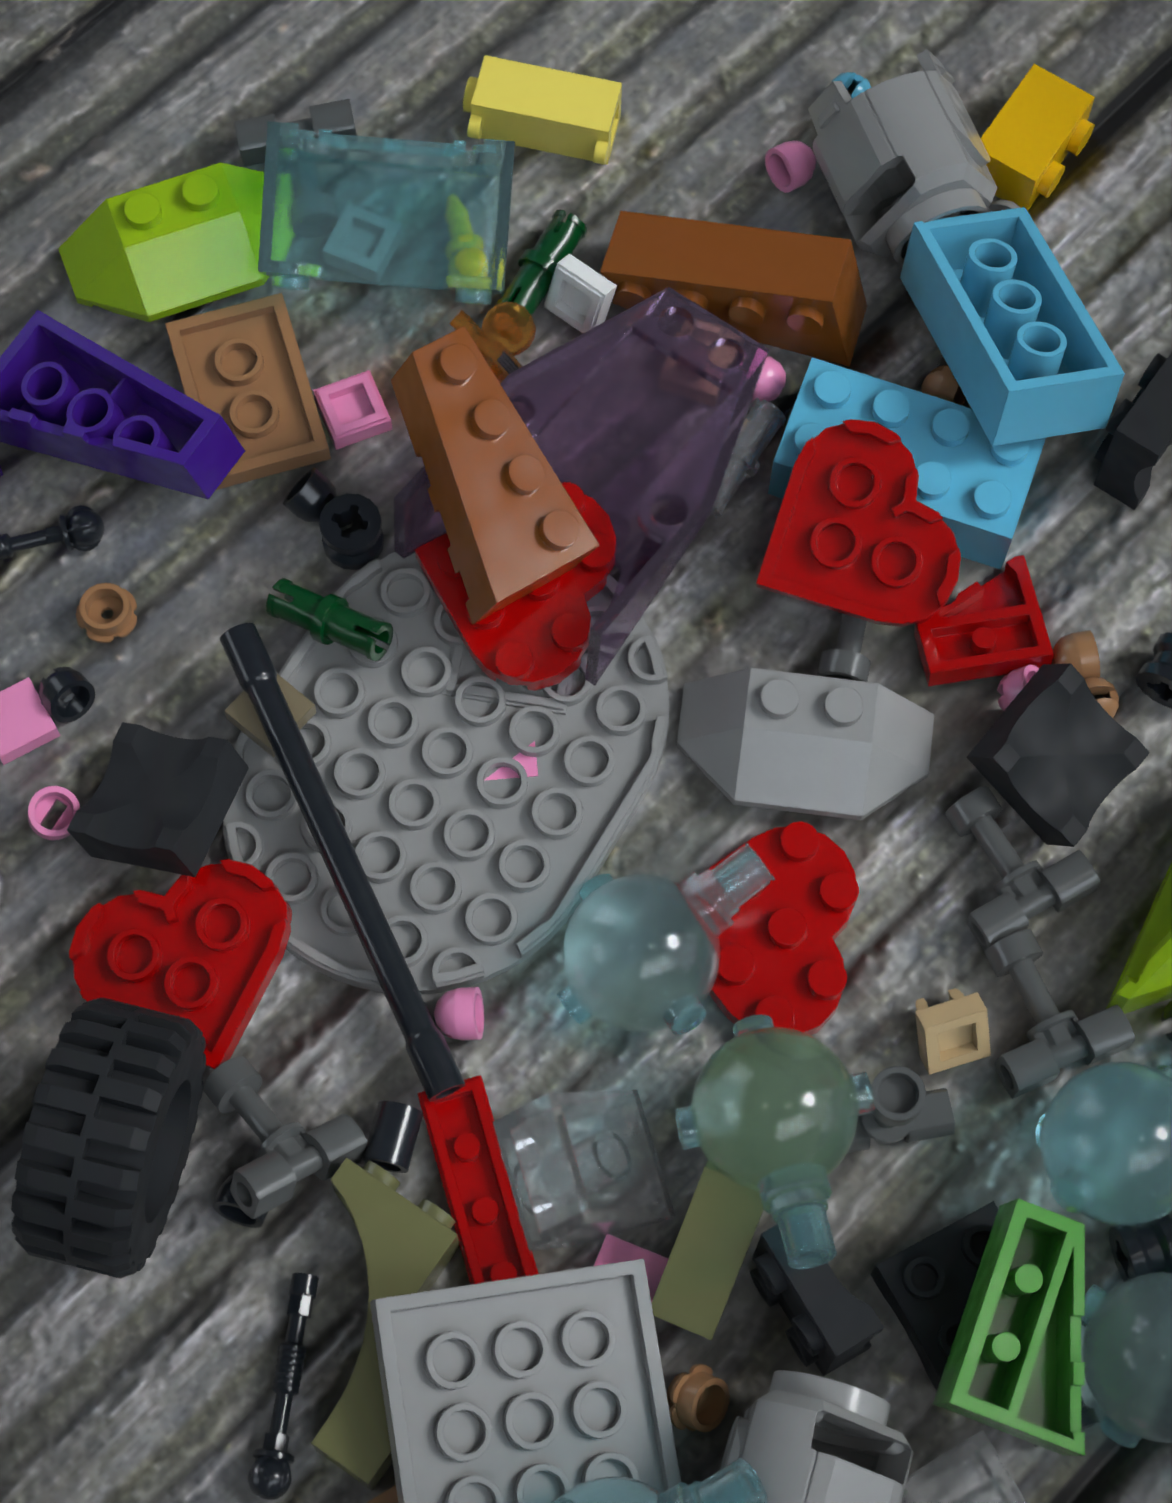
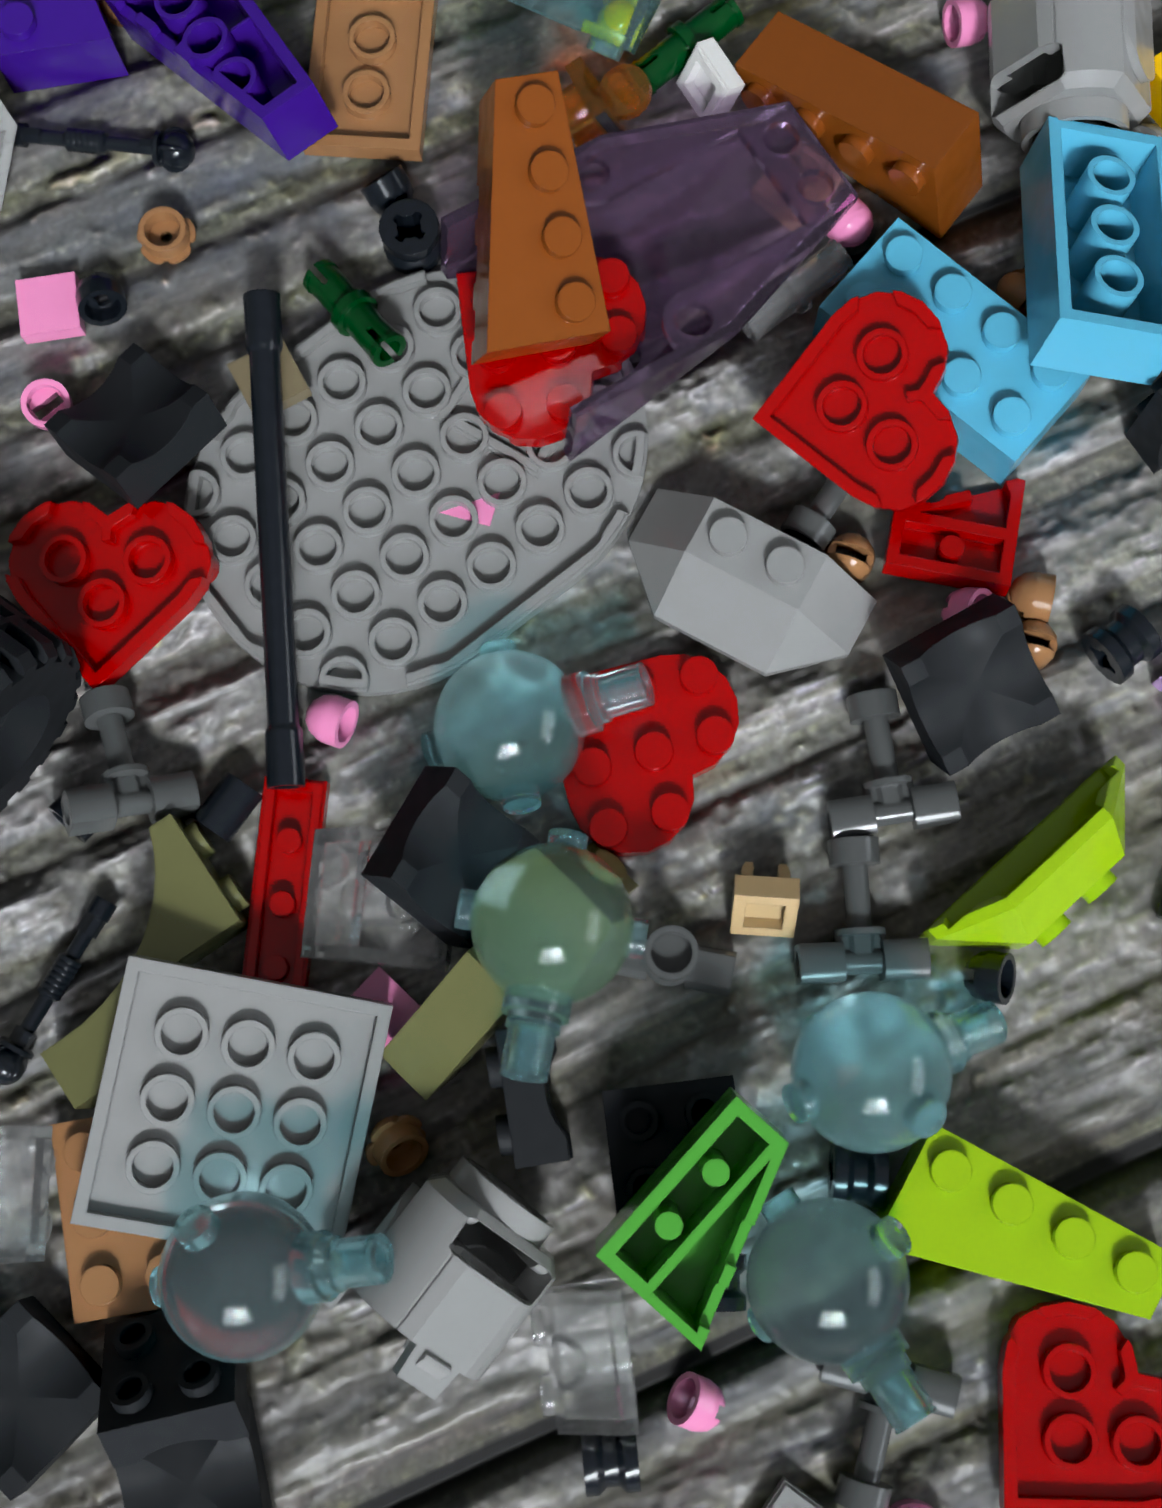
camera: 30 degrees right, 10 degrees up
bright pink tile [313,370,392,450] -> none
none -> black brick [361,766,540,949]
none -> medium nougat hinge [825,532,875,584]

